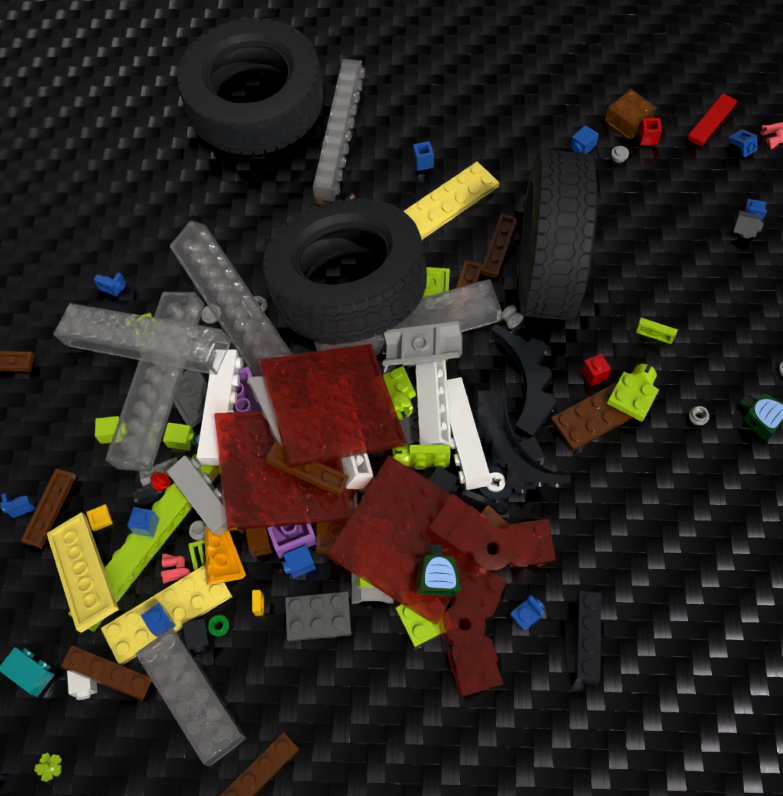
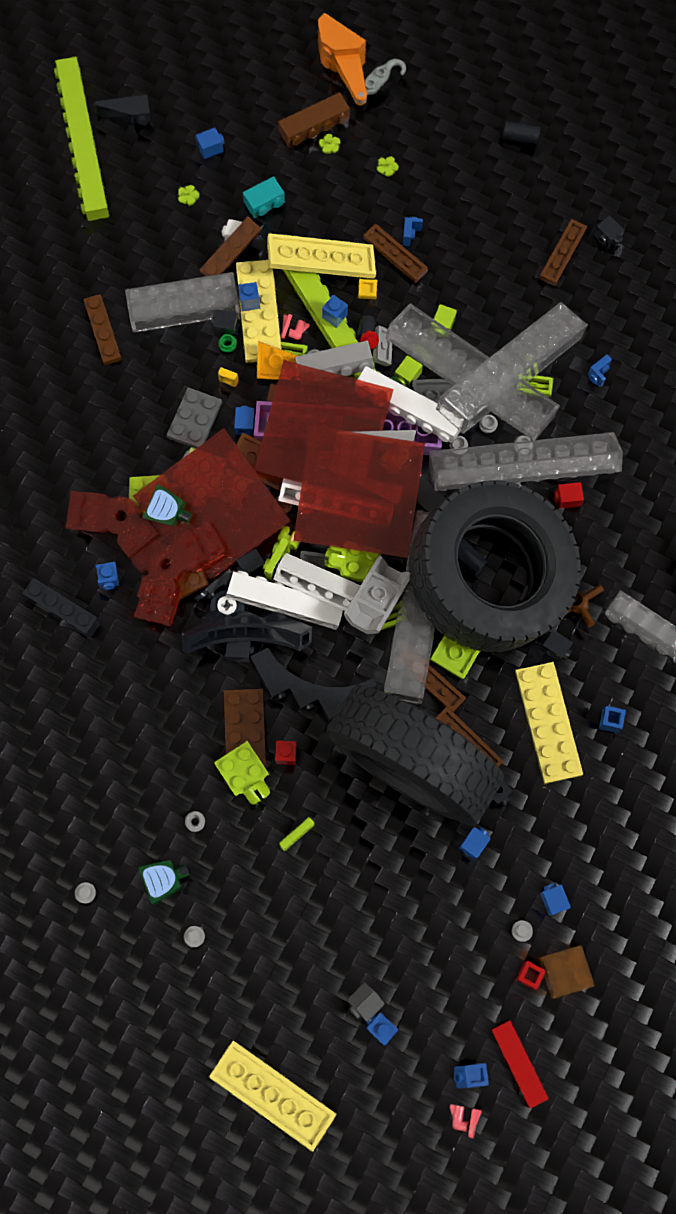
camera: 110 degrees right, 10 degrees up
reddish brown plate [265,442,349,496] -> none
none -> red brick [554,482,584,509]

